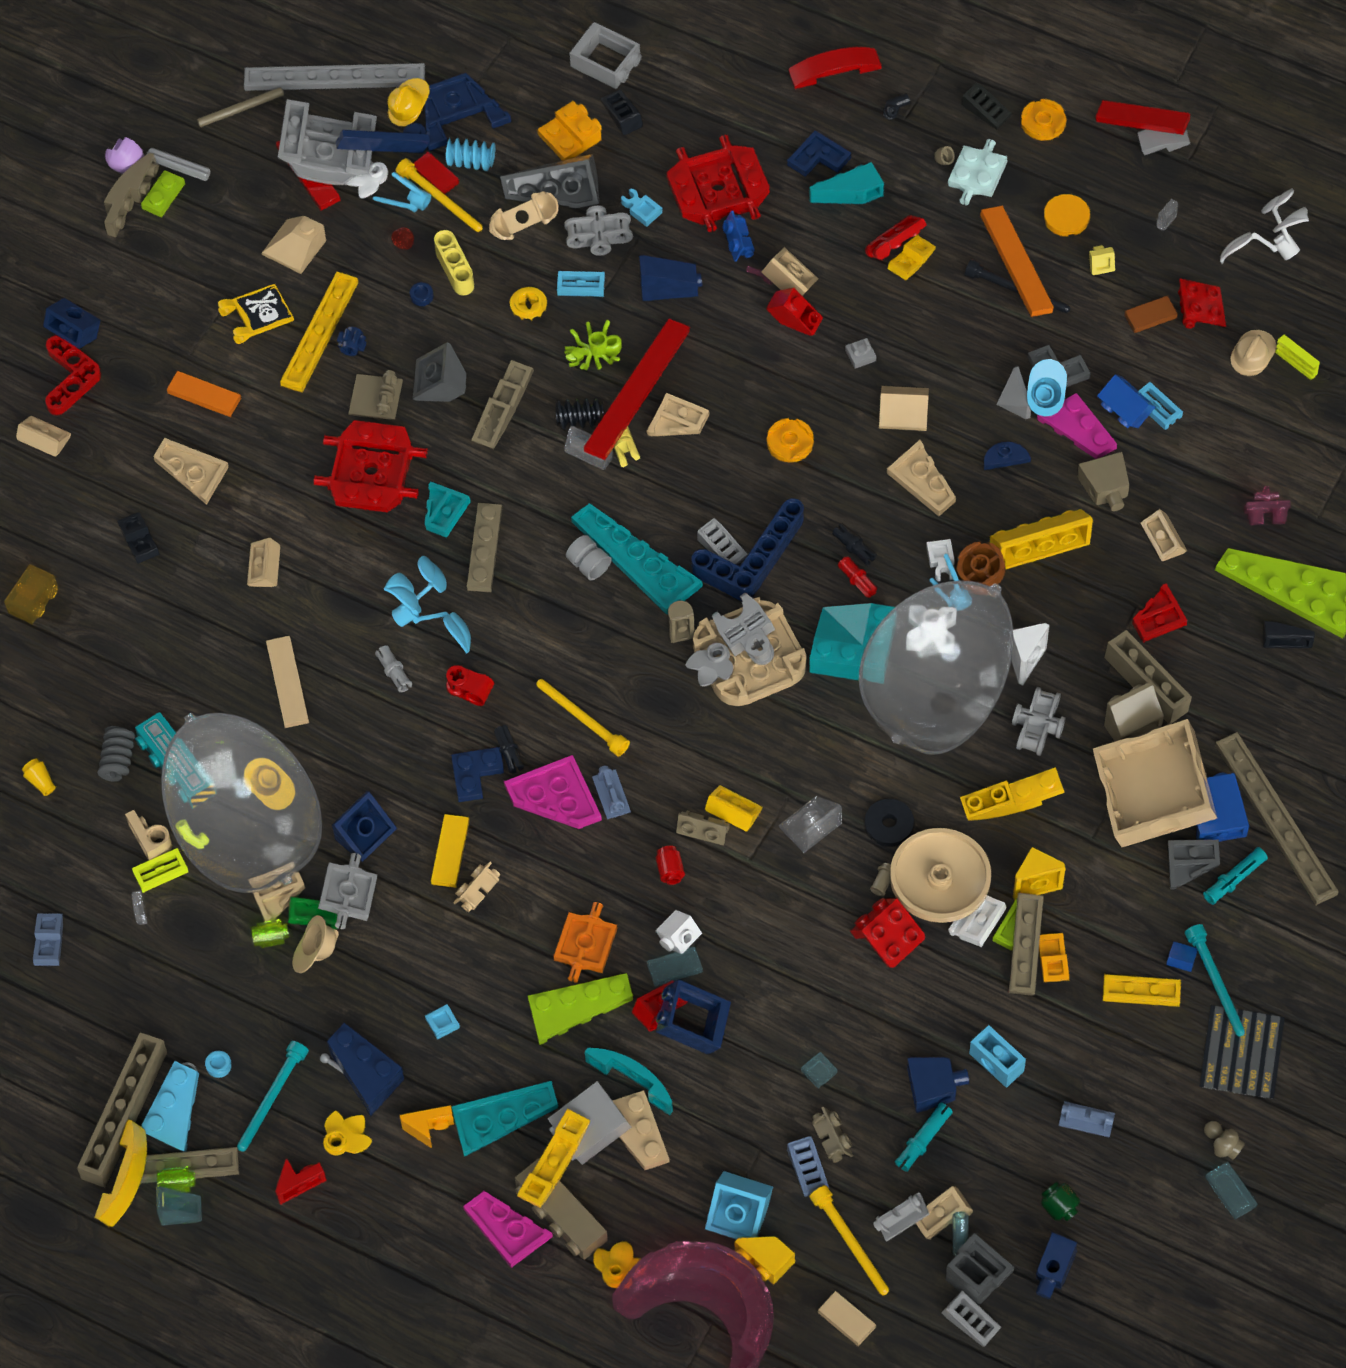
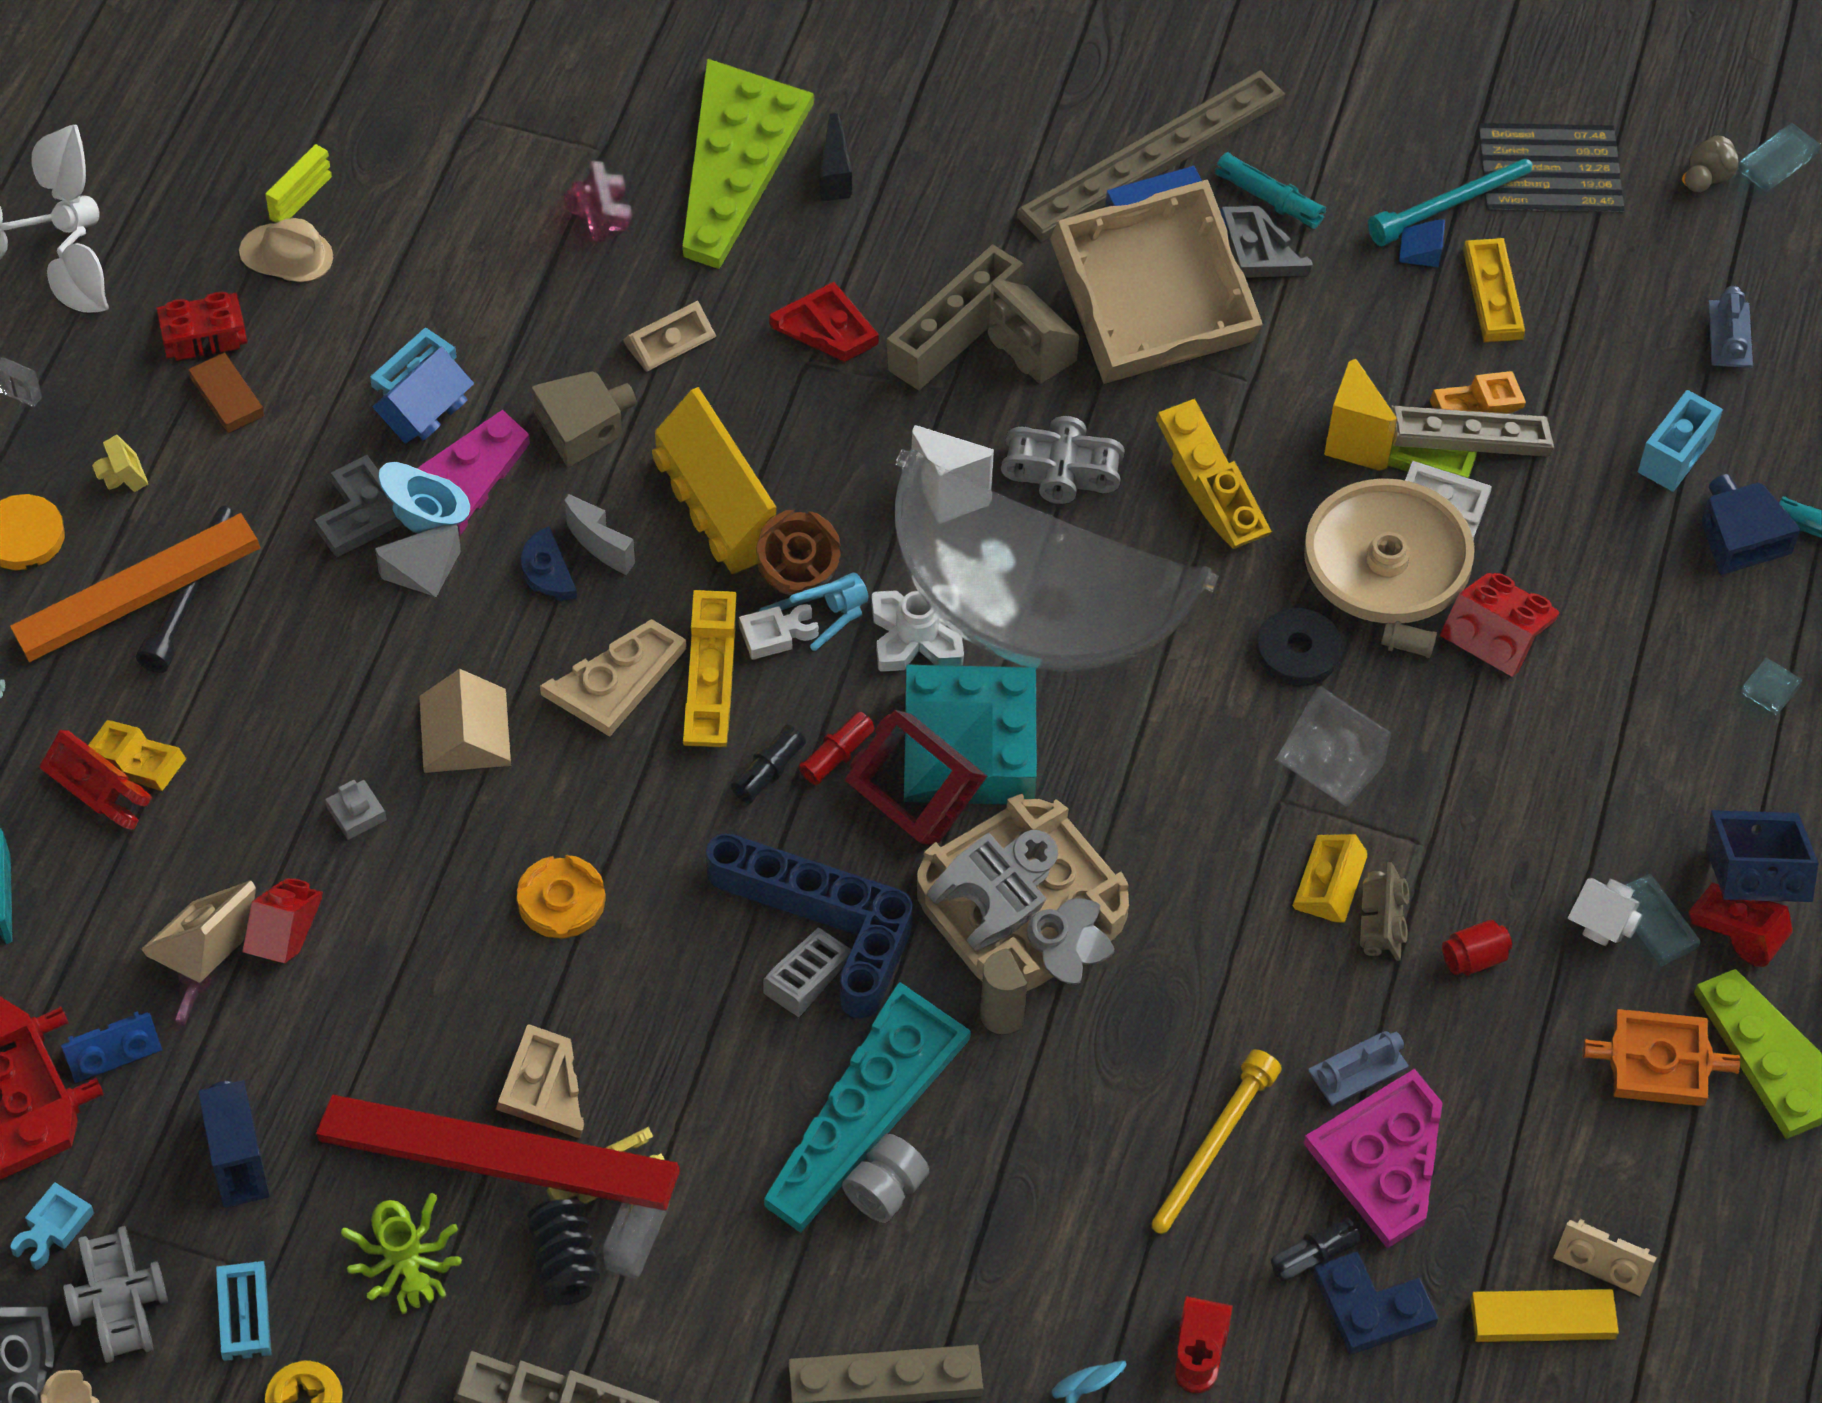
camera: 105 degrees left, 5 degrees down
none -> light grey slope [565,494,635,575]
none -> yellow slope [683,590,736,747]
none -> dark red window [844,710,987,845]

